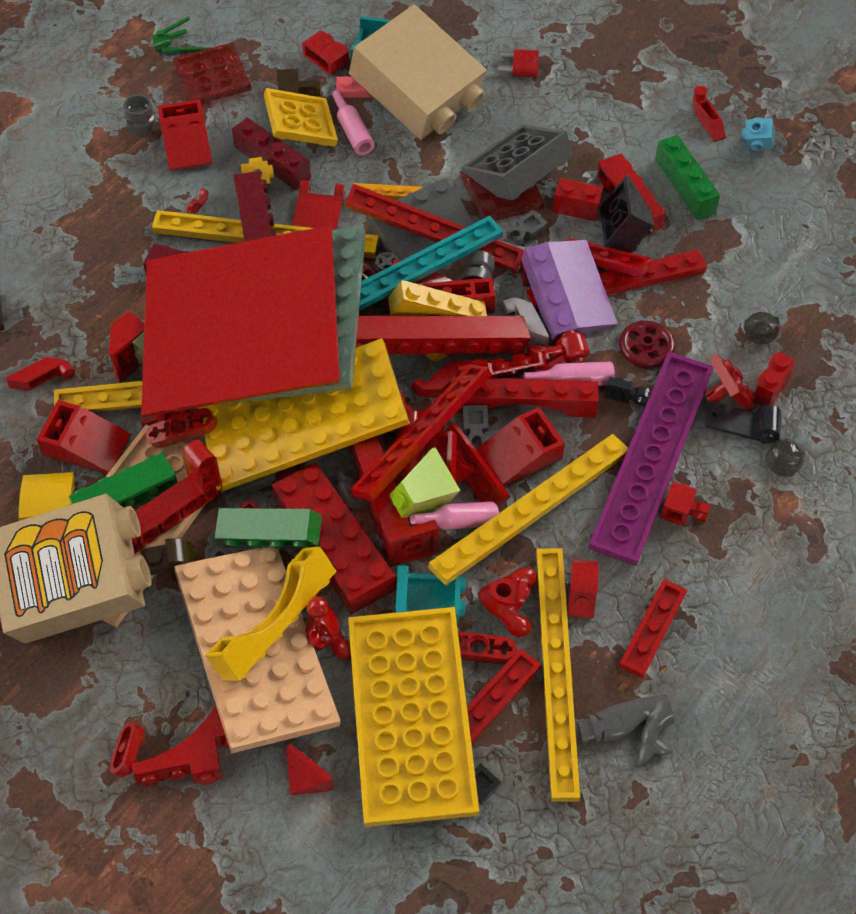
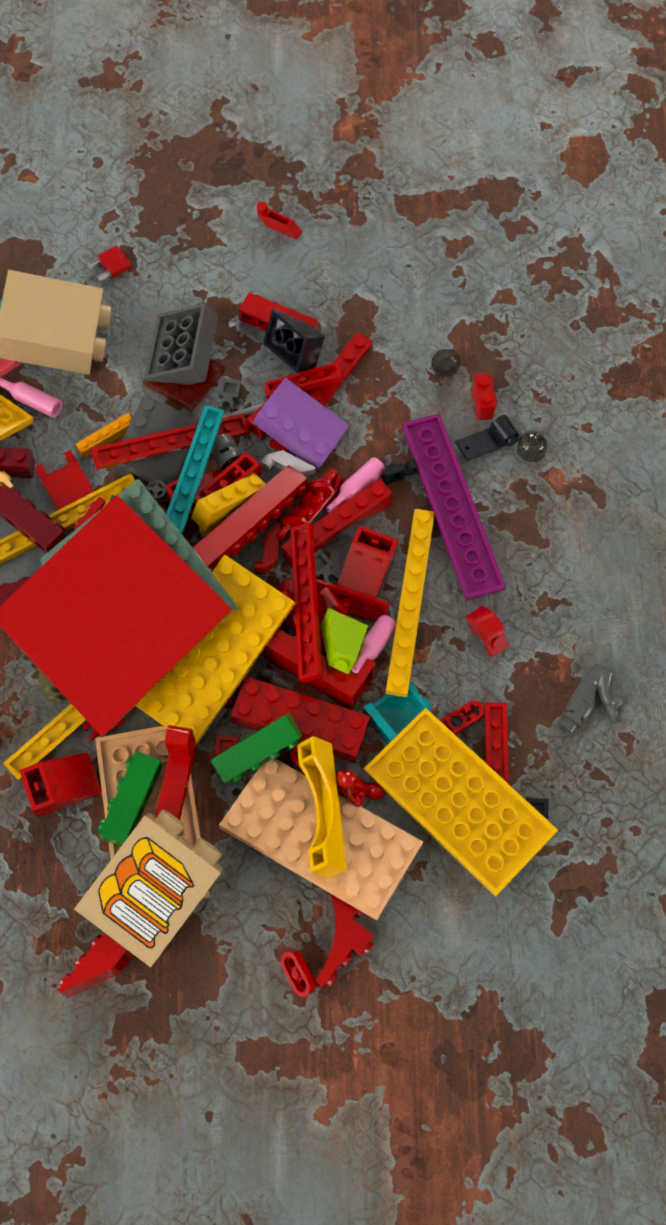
camera: 40 degrees left, 10 degrees up
yellow slope [19,472,75,521] -> none
red slope [109,311,145,383] -> none
dark brown brick [140,538,197,581] -> none
red beam [145,408,217,449] -> none
red slope [286,744,334,795] -> none
red head [477,567,538,637] -> none
yellow plate [536,548,580,802] -> none
red slope [553,178,605,222] -> none
red head [556,330,590,363] -> none
dark red plate [619,321,675,368] -> none
red plate [619,579,687,679] -> none
green brick [655,135,720,220] -> none
red brick [660,482,711,527] -> none
red plate [704,354,757,411] -> none
medium azure brick [742,117,775,151] -> none

